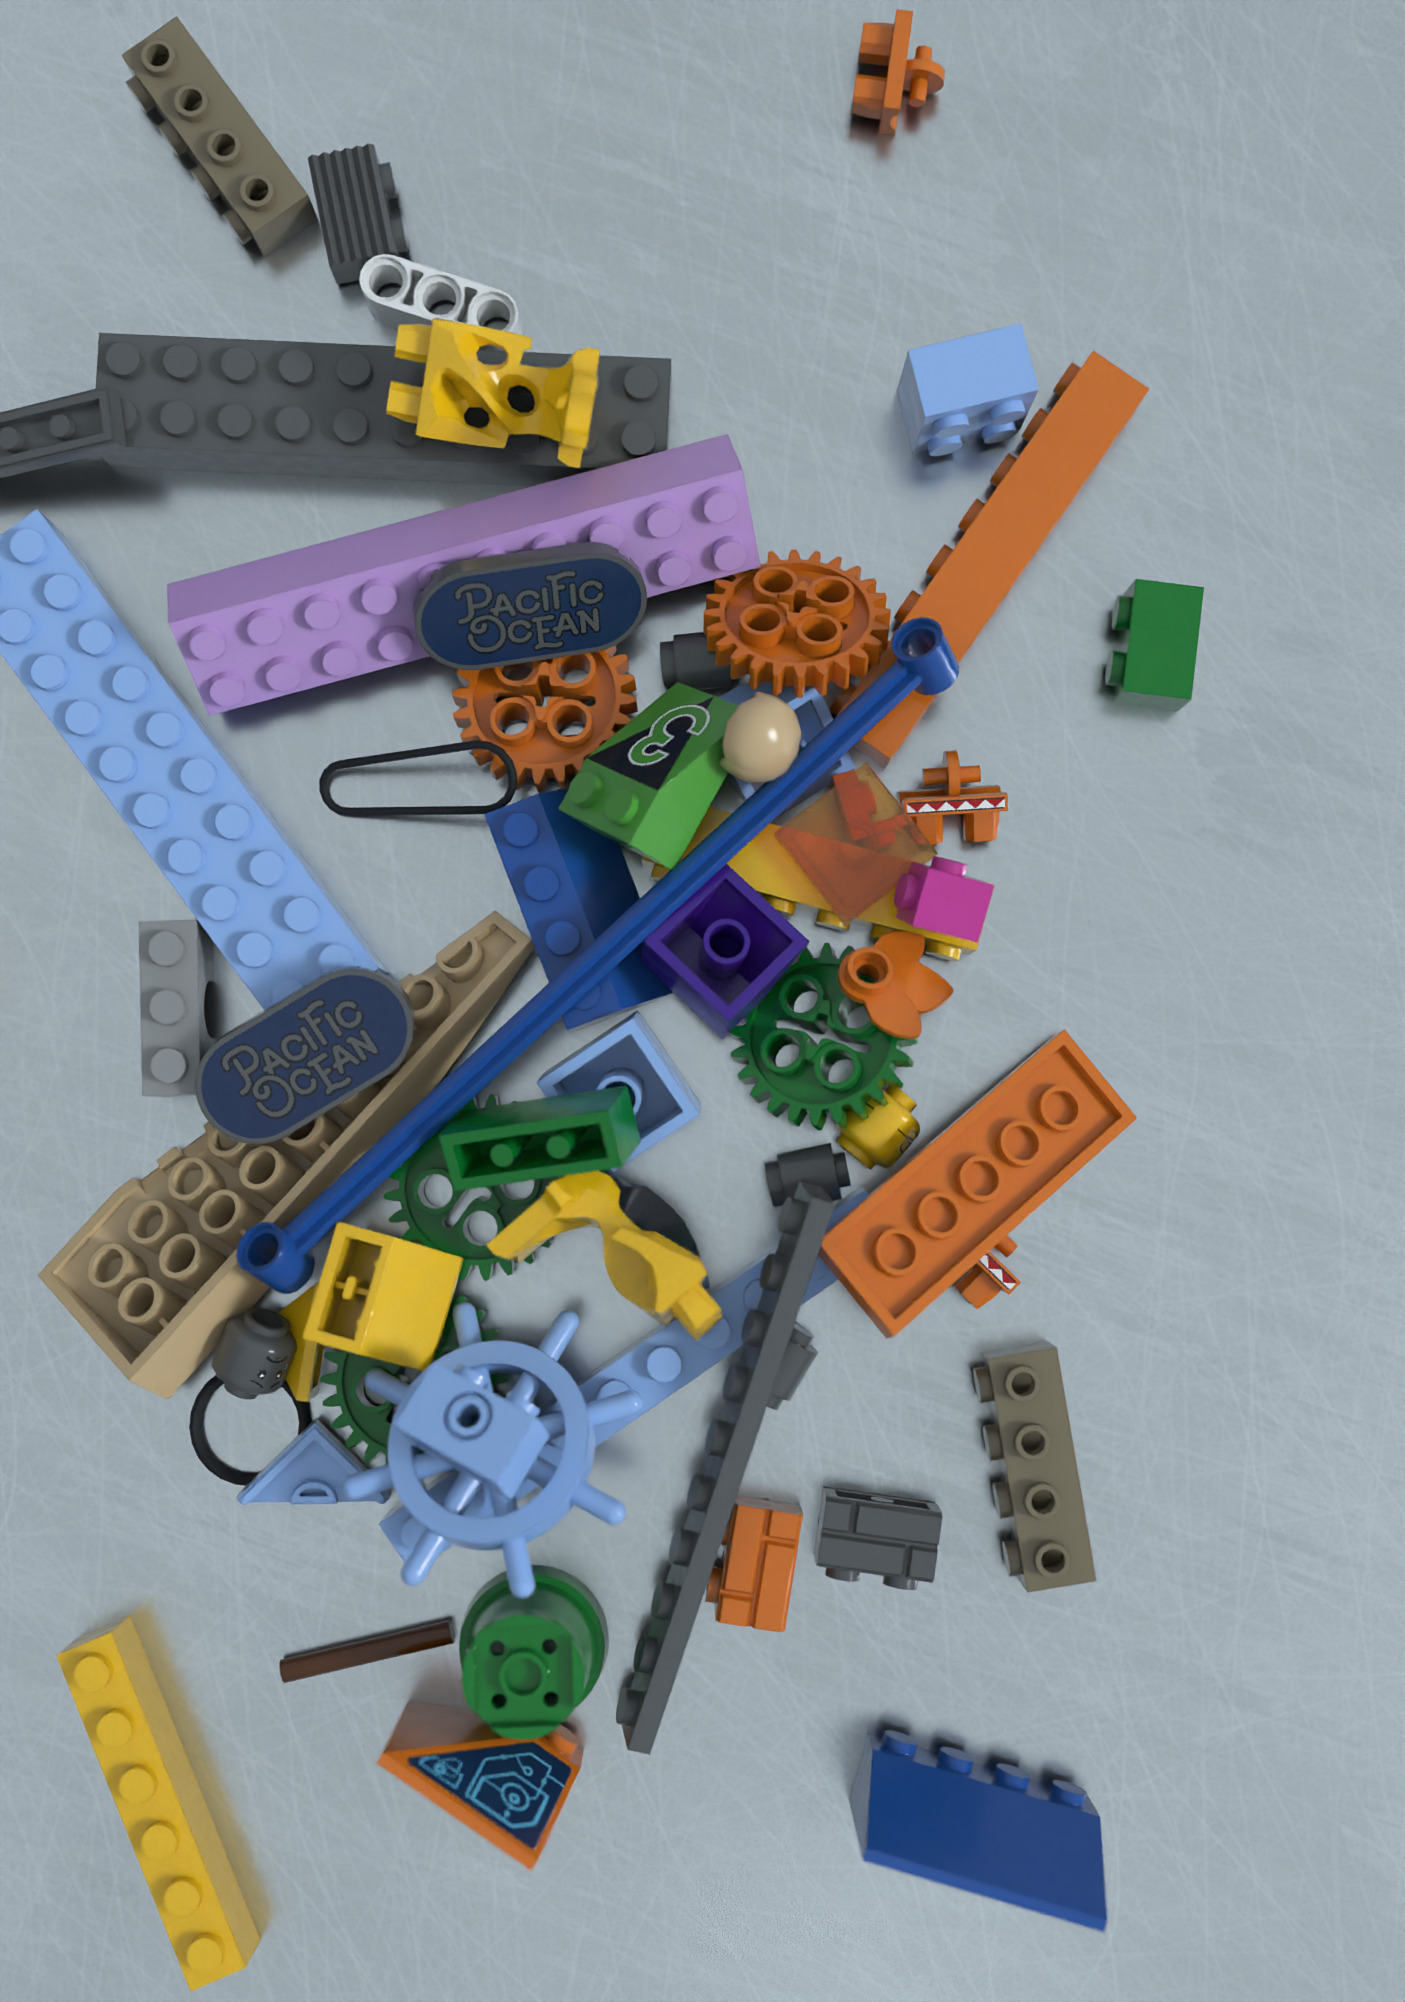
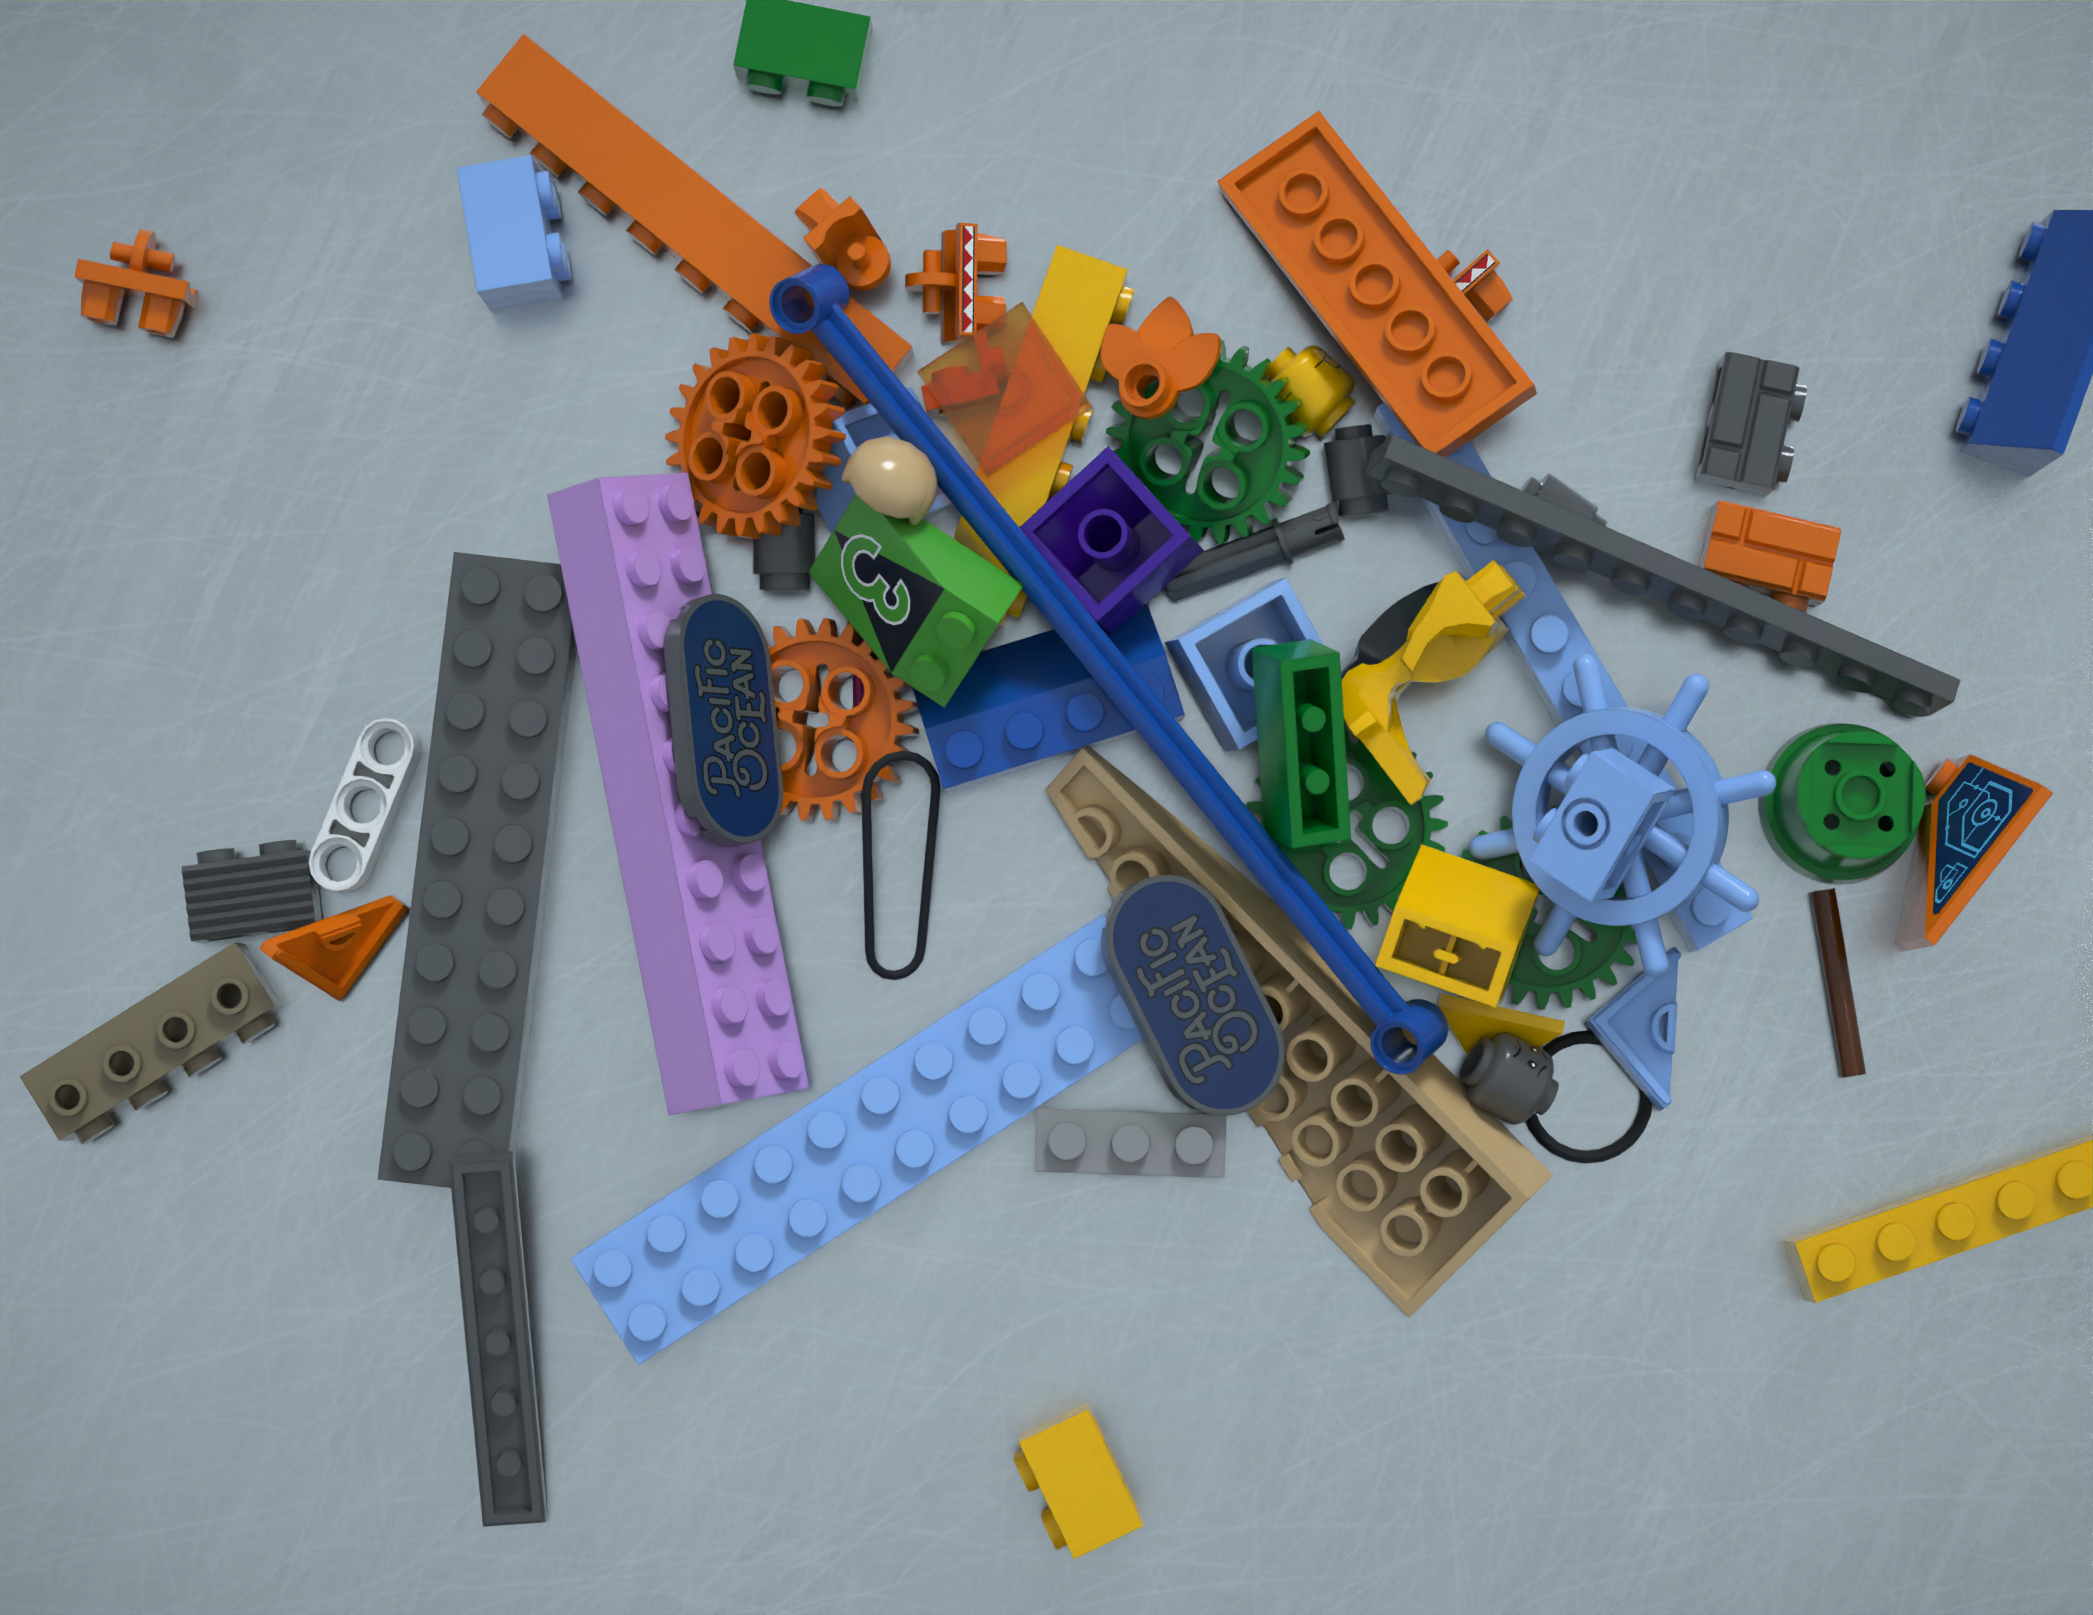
camera: 80 degrees left, 0 degrees up
yellow hips [386,318,600,468] -> none
dark pink brick [894,855,995,943] -> none
dark tan brick [974,1341,1097,1593] -> none
none -> orange tile [259,895,409,1002]
none -> orange hips [794,188,892,291]
none -> dark grey axle [1164,503,1345,601]

